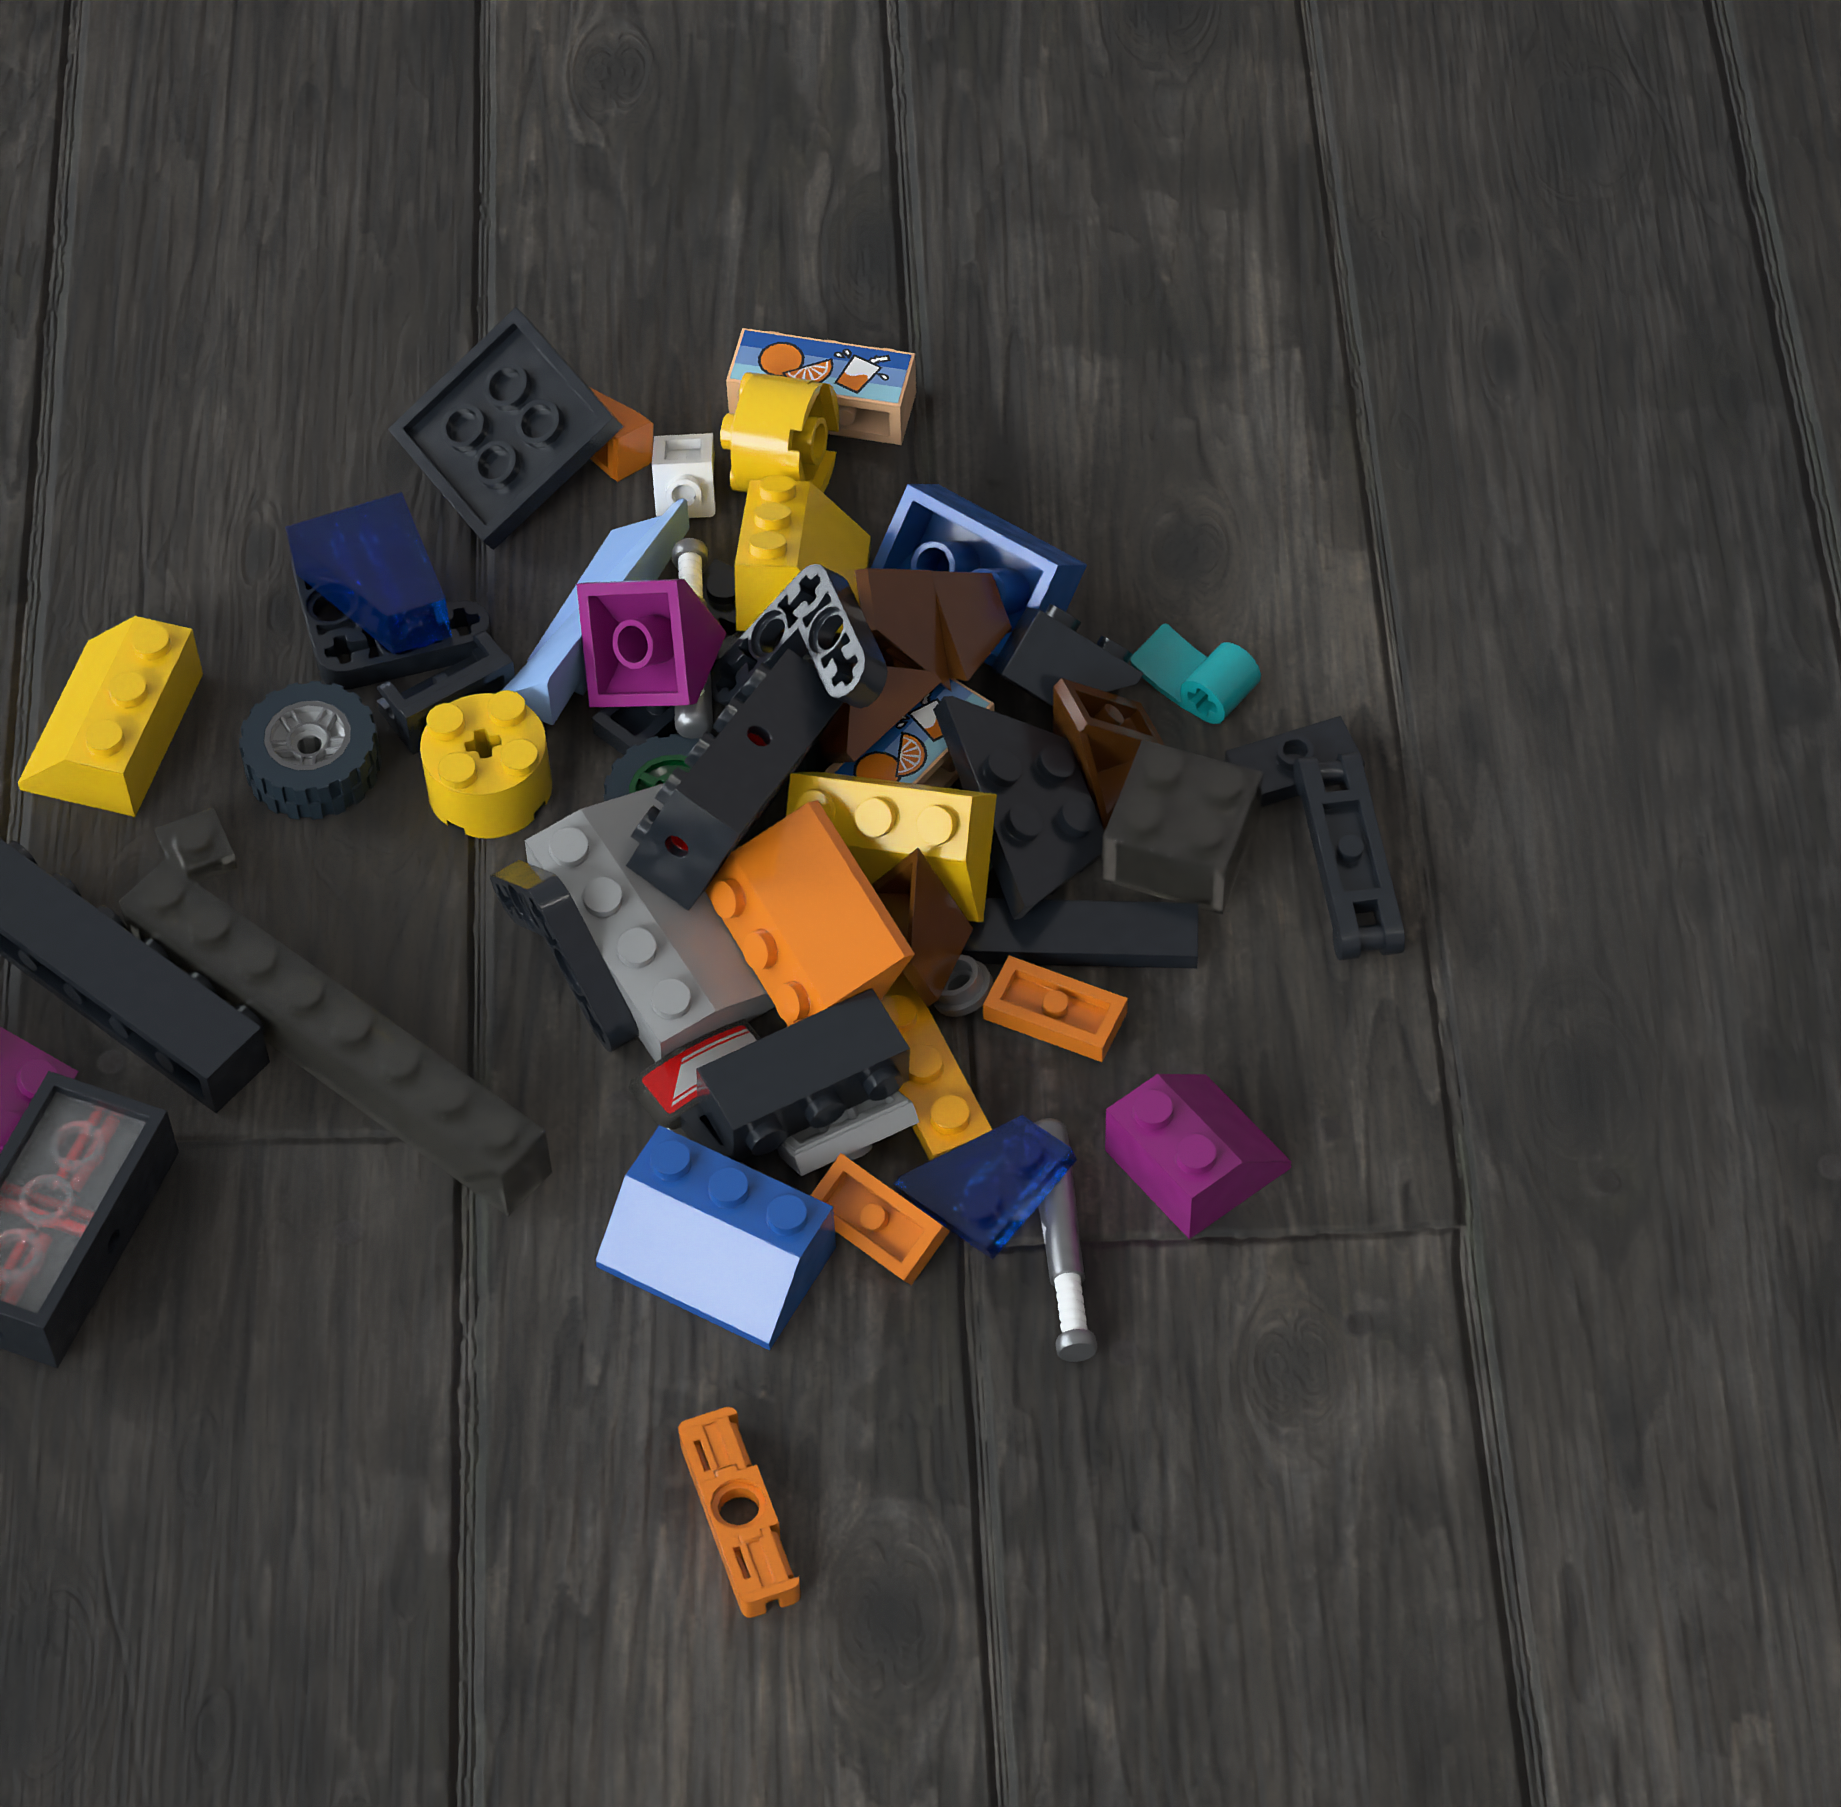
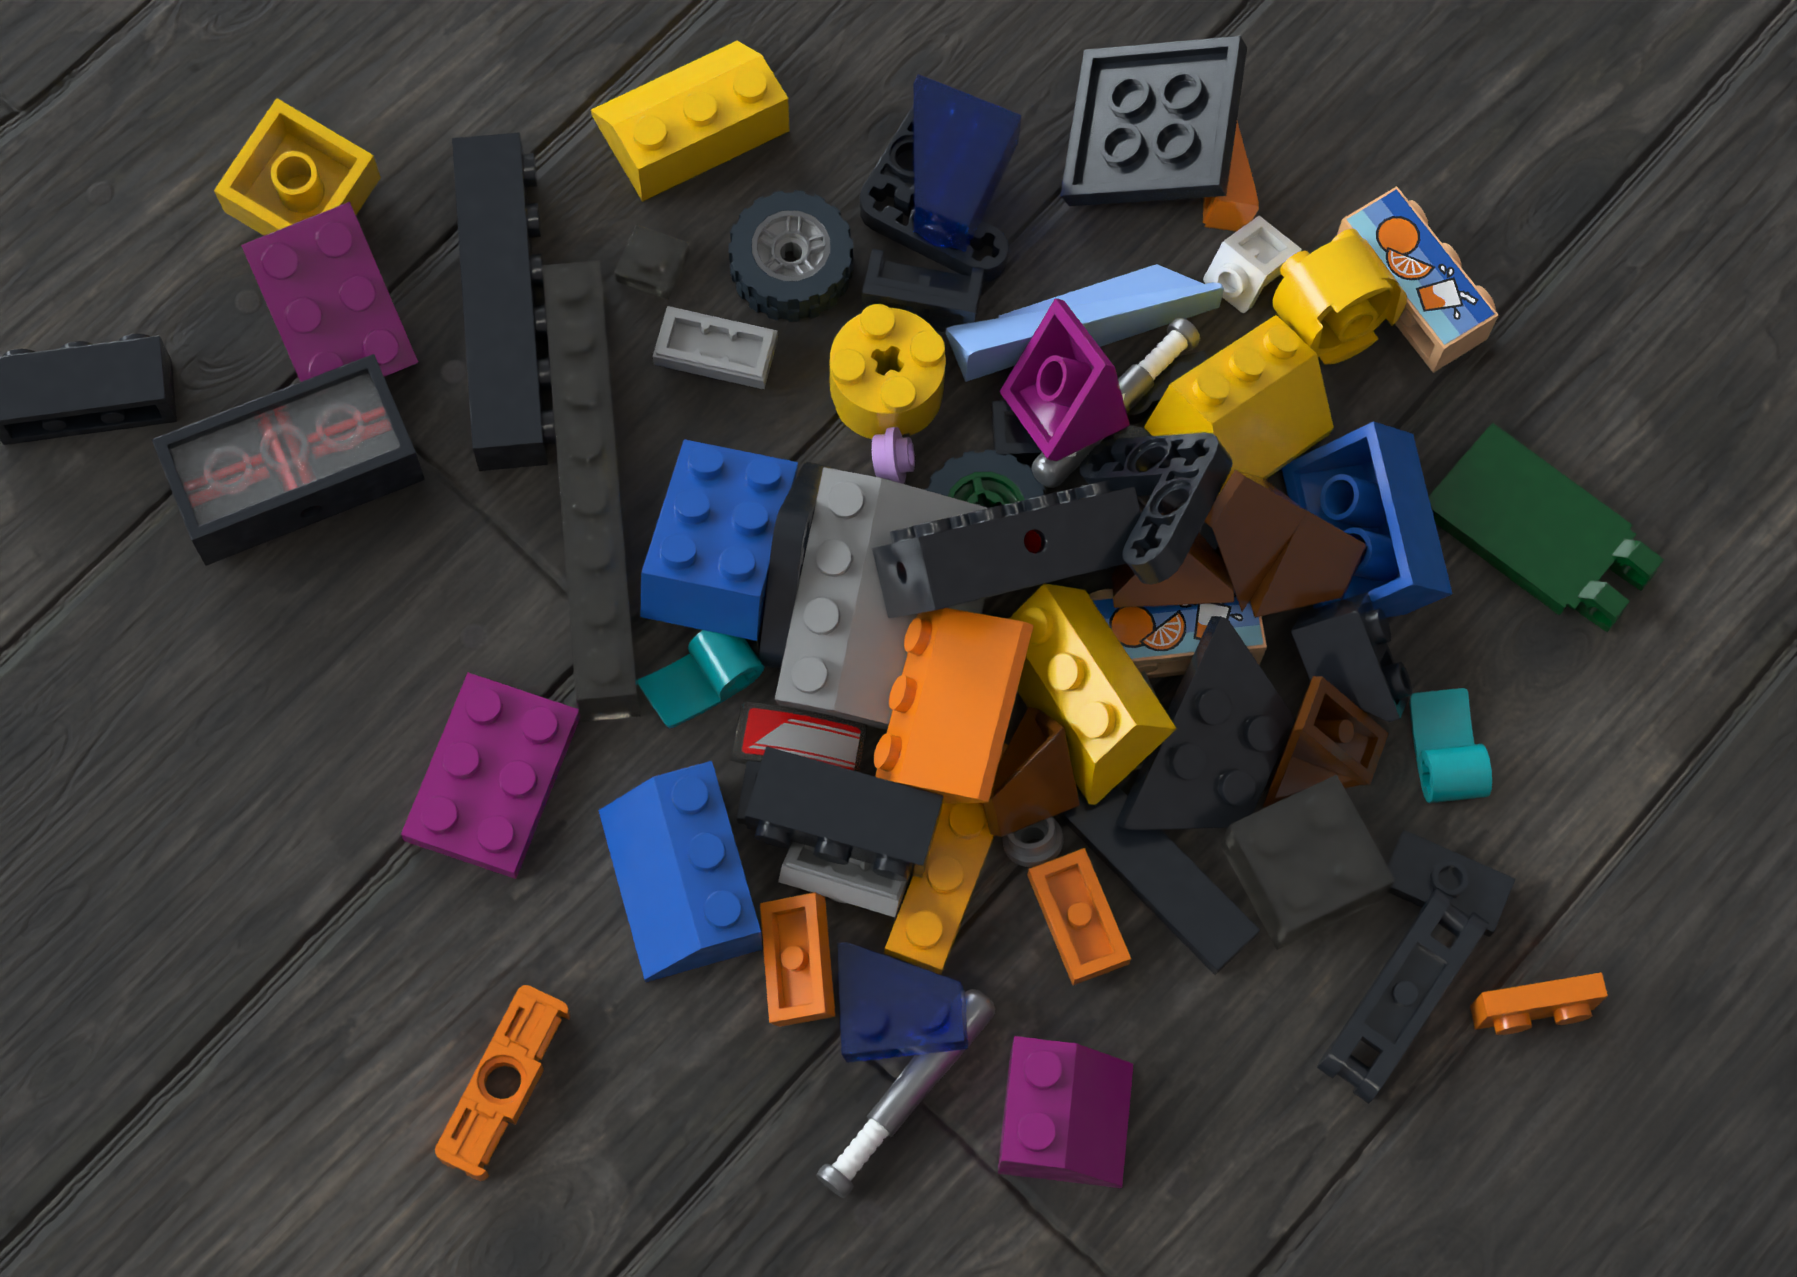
camera: 40 degrees right, 15 degrees up
none -> magenta plate [401,672,581,879]
none -> teal panel [637,630,764,728]
none -> blue brick [640,439,798,641]
none -> light grey plate [653,306,778,389]
none -> lavender plate [872,427,915,484]
none -> dark green tile [1429,422,1664,633]
none -> orange plate [1470,972,1608,1035]

